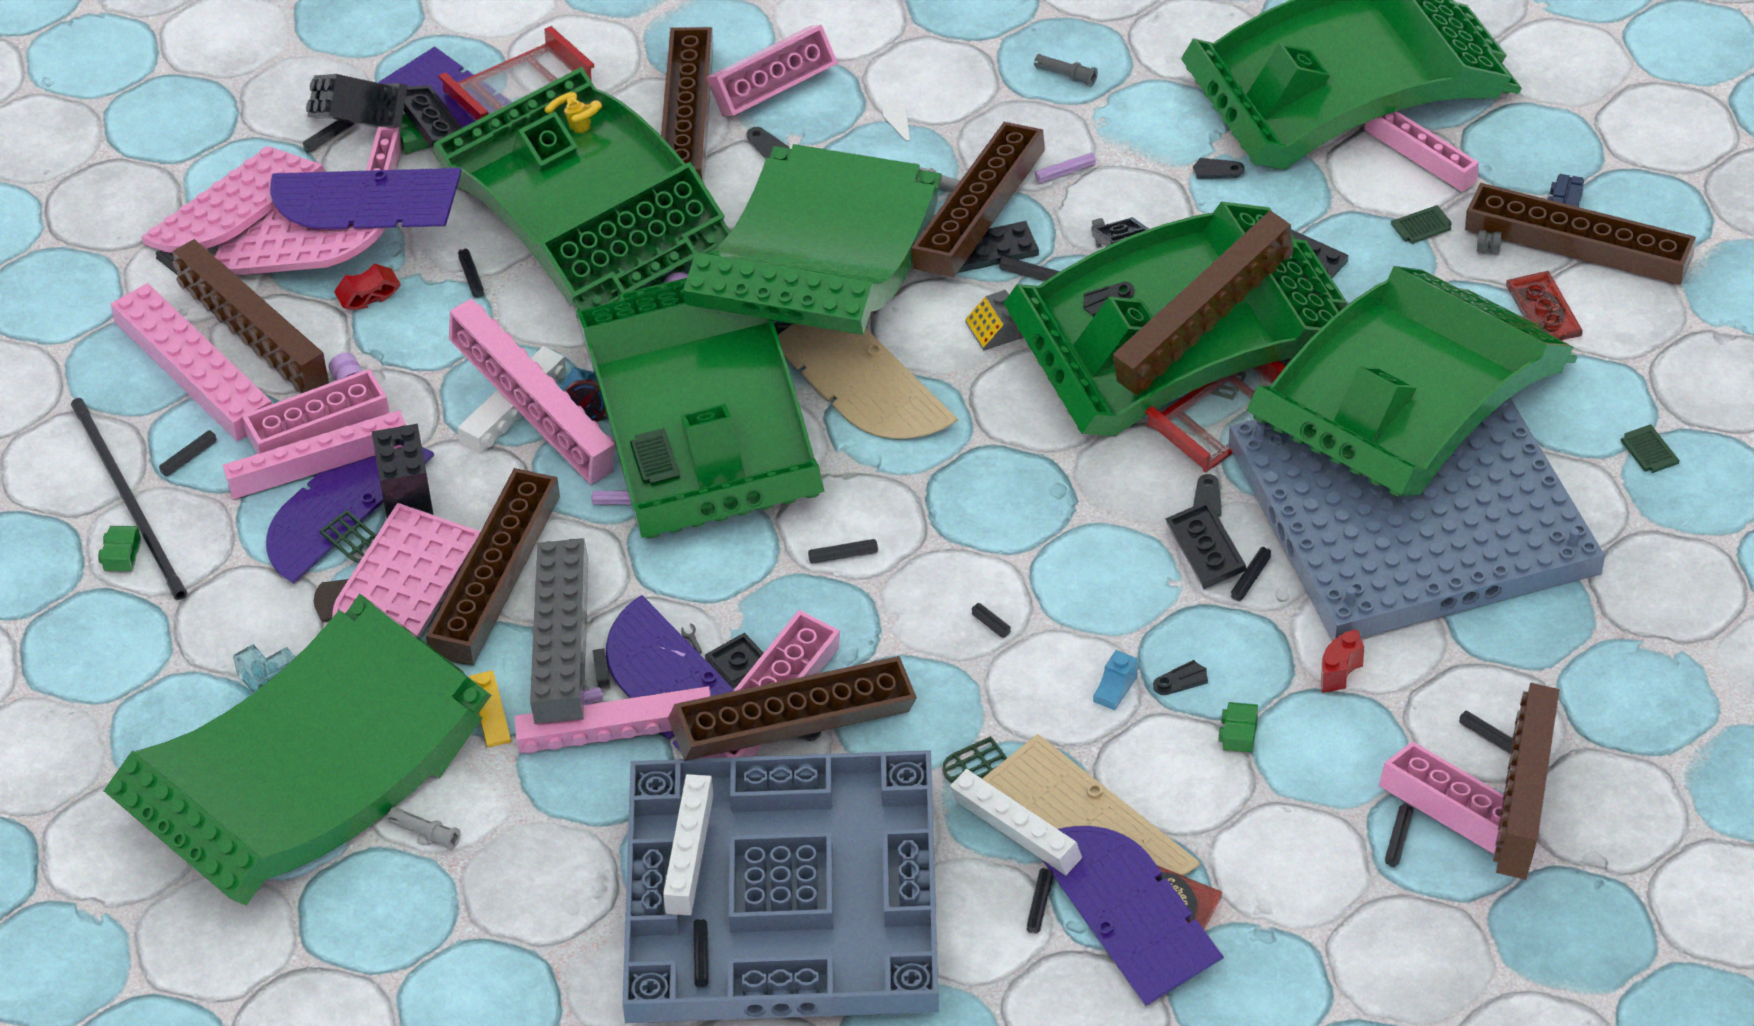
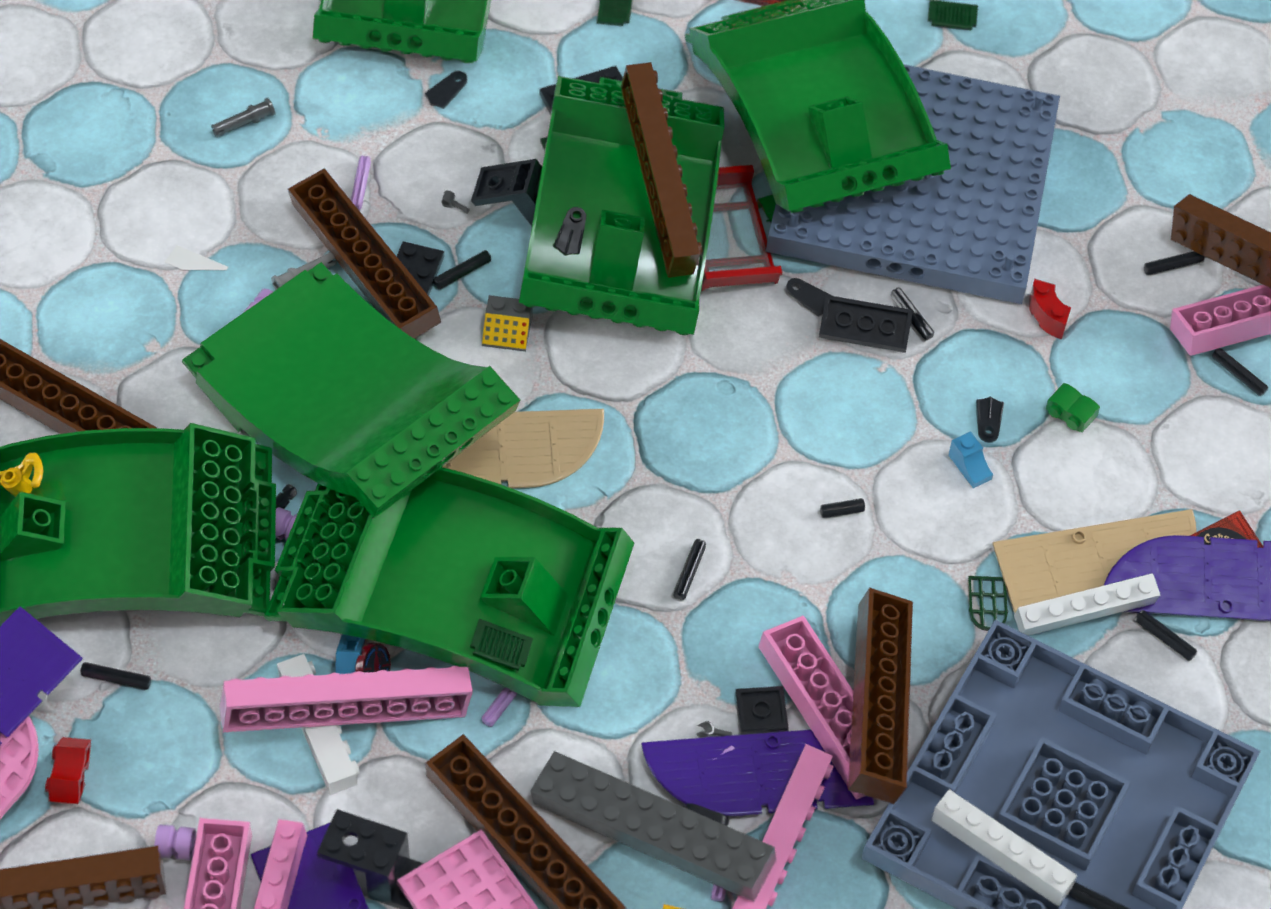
camera: 65 degrees left, 10 degrees up
bright pink brick [706,24,838,116] -> none
black piece [746,127,790,159] -> none

